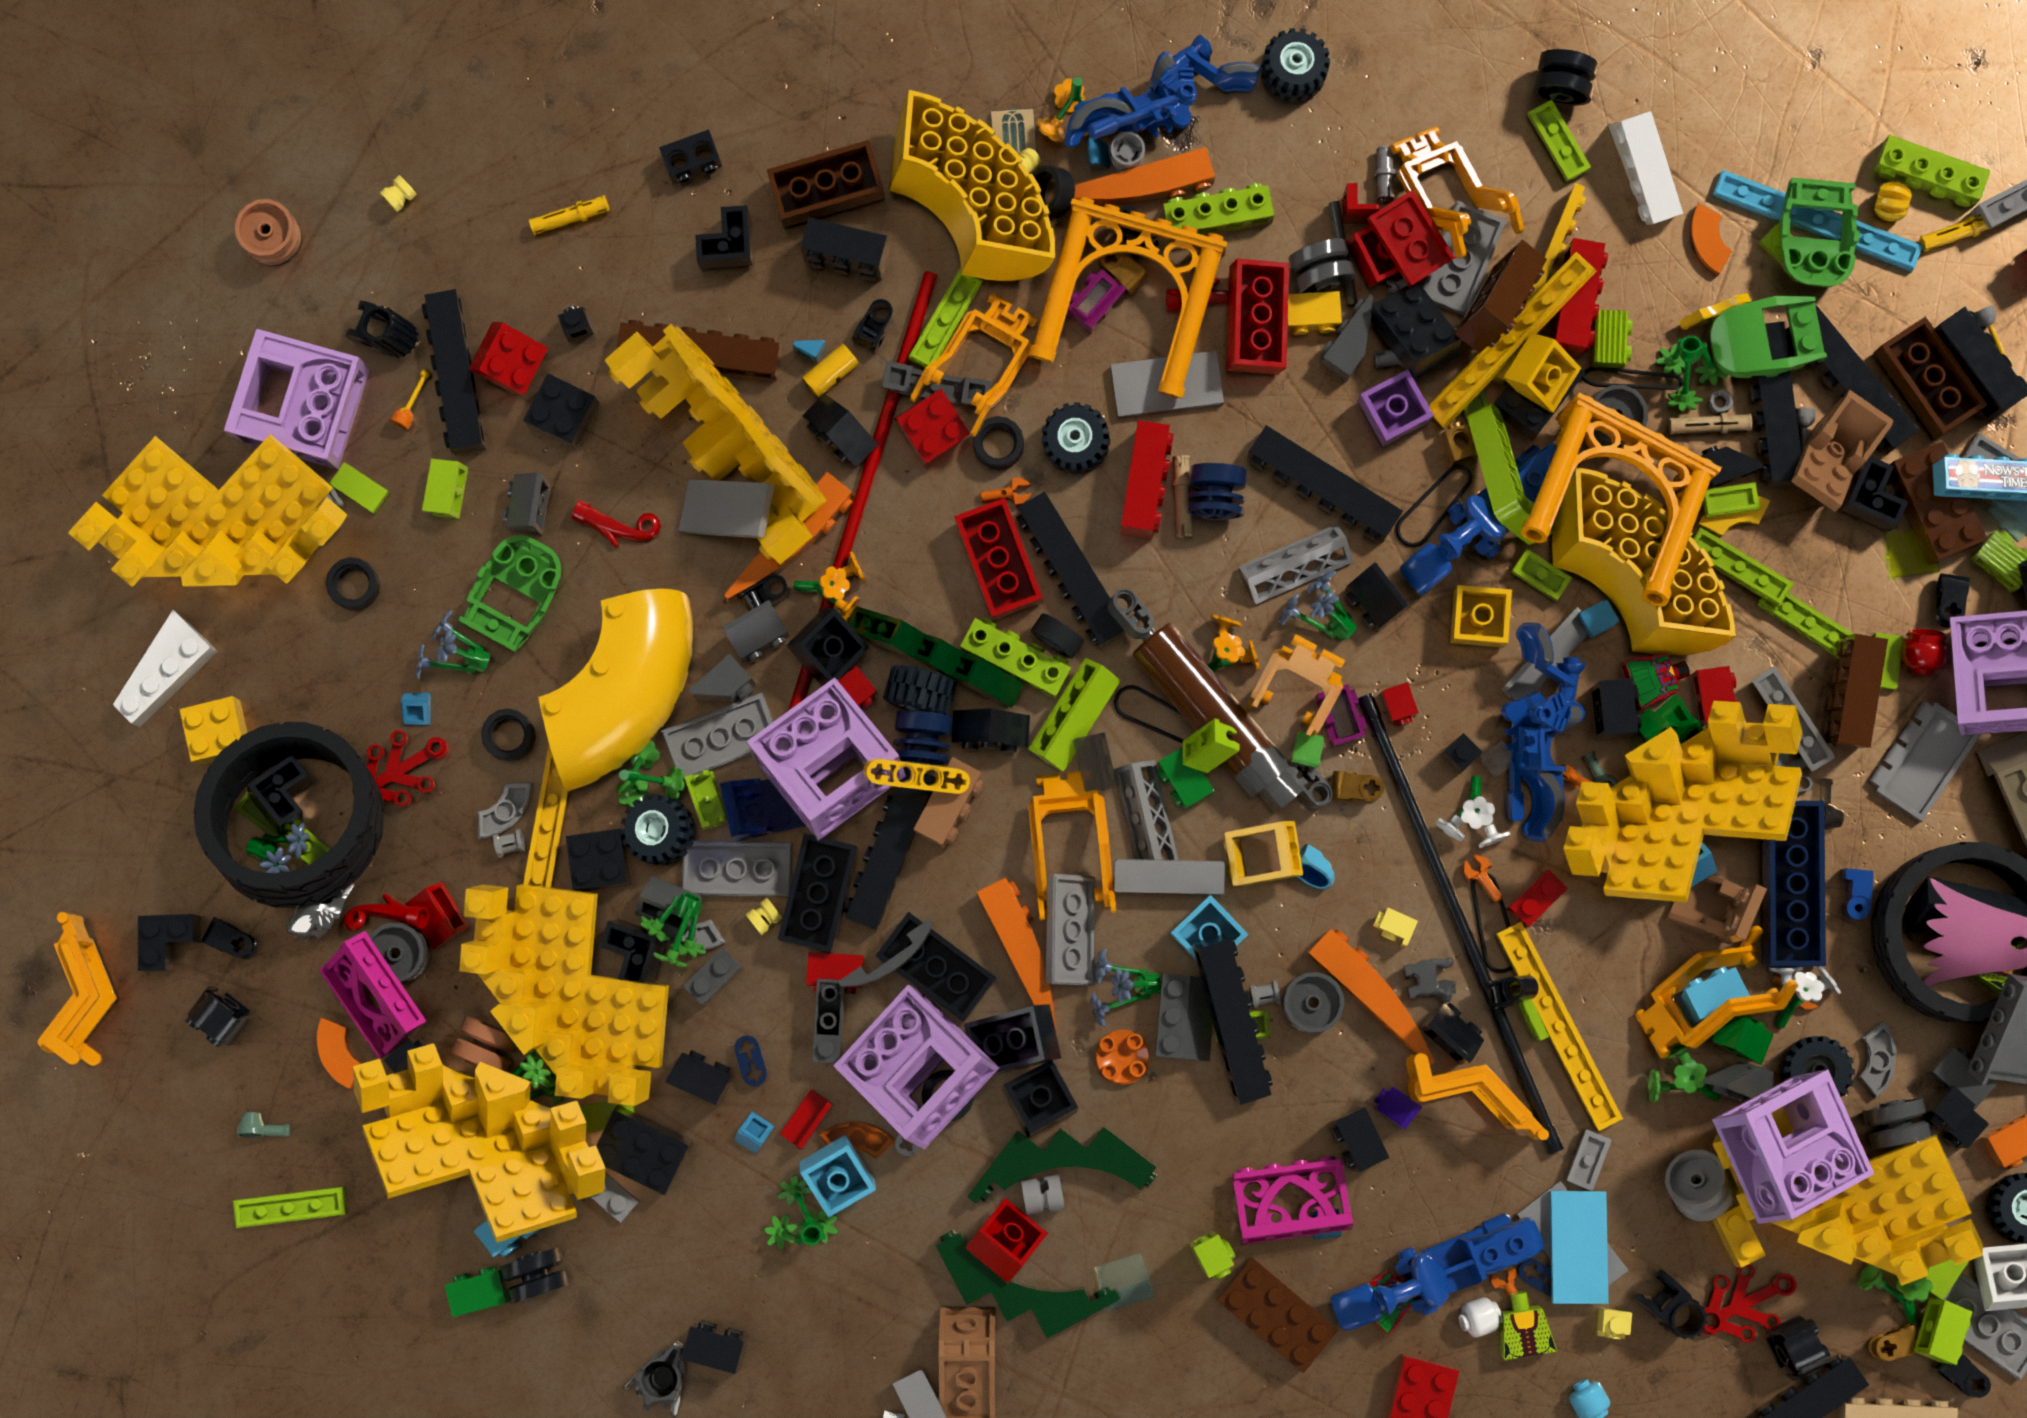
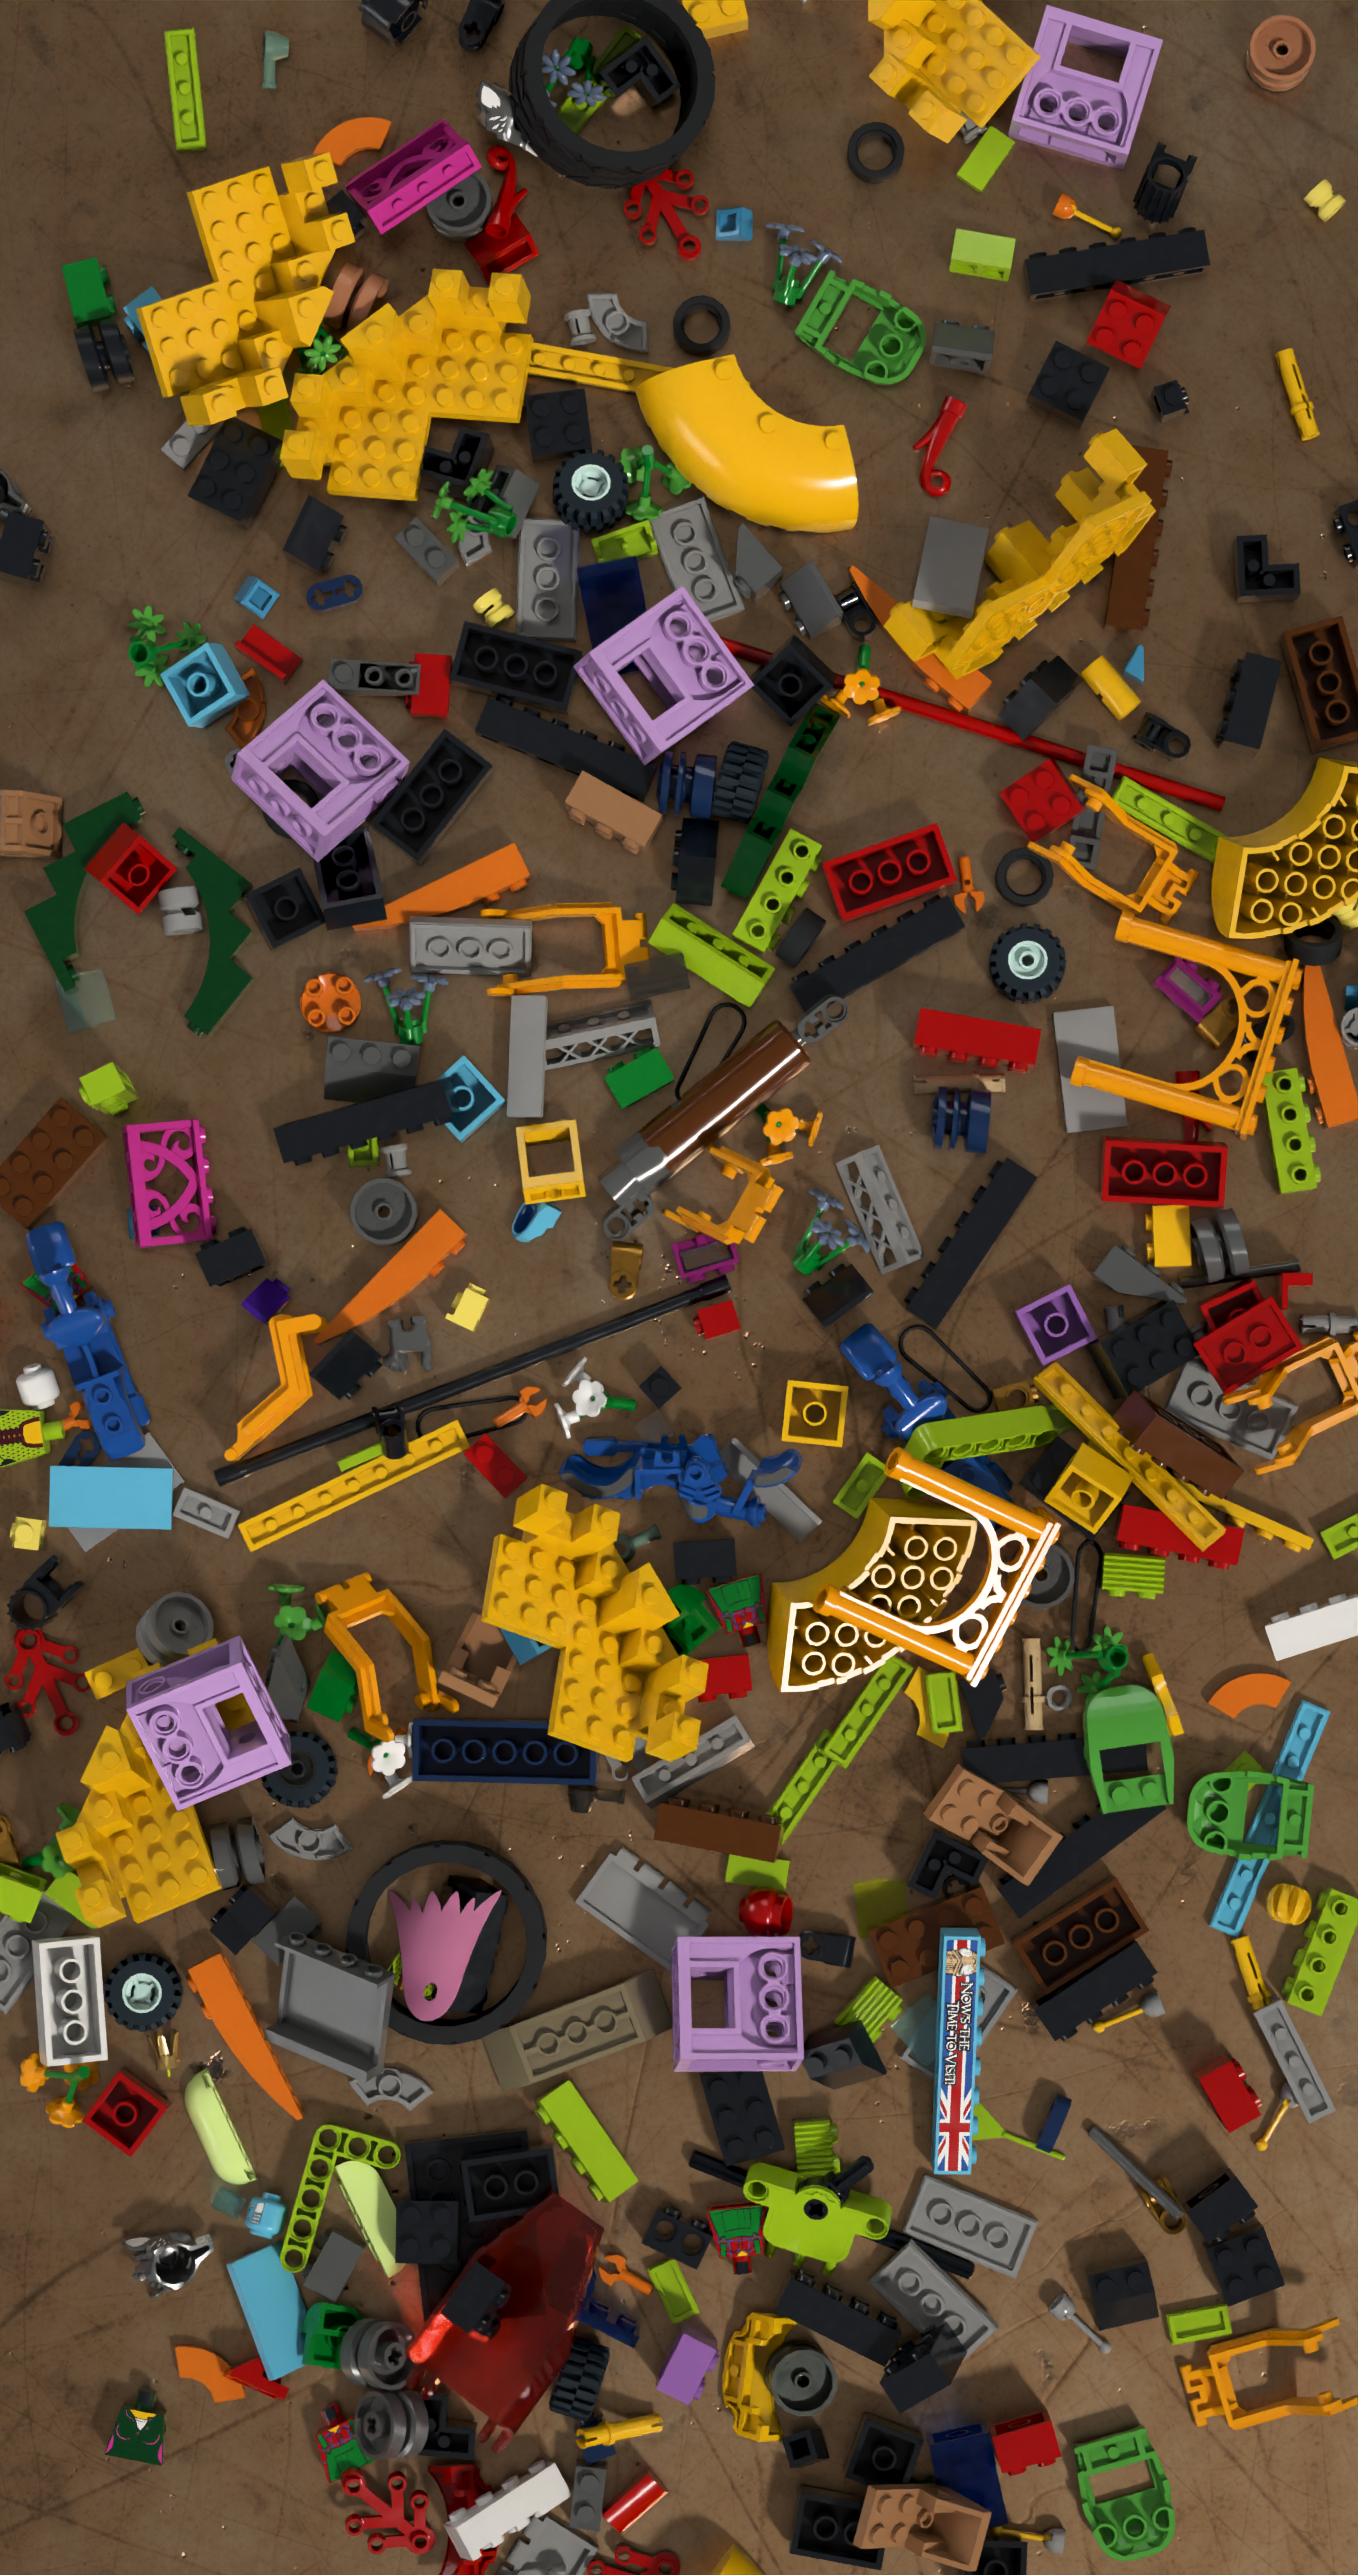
camera: 90 degrees right, 5 degrees up
red brick [838,666,878,710] -> none
dark grey slope [838,919,933,988] -> none
yellow beam [863,758,970,794] -> none
lime hinge [1183,718,1240,773] -> none
bright green slope [1292,731,1324,768] -> none
orange bar [1562,764,1592,789] -> none
dark azure slope [1578,599,1620,638] -> none
medium azure brick [1678,966,1750,1028] -> none
blue leg [1840,868,1874,920] -> none

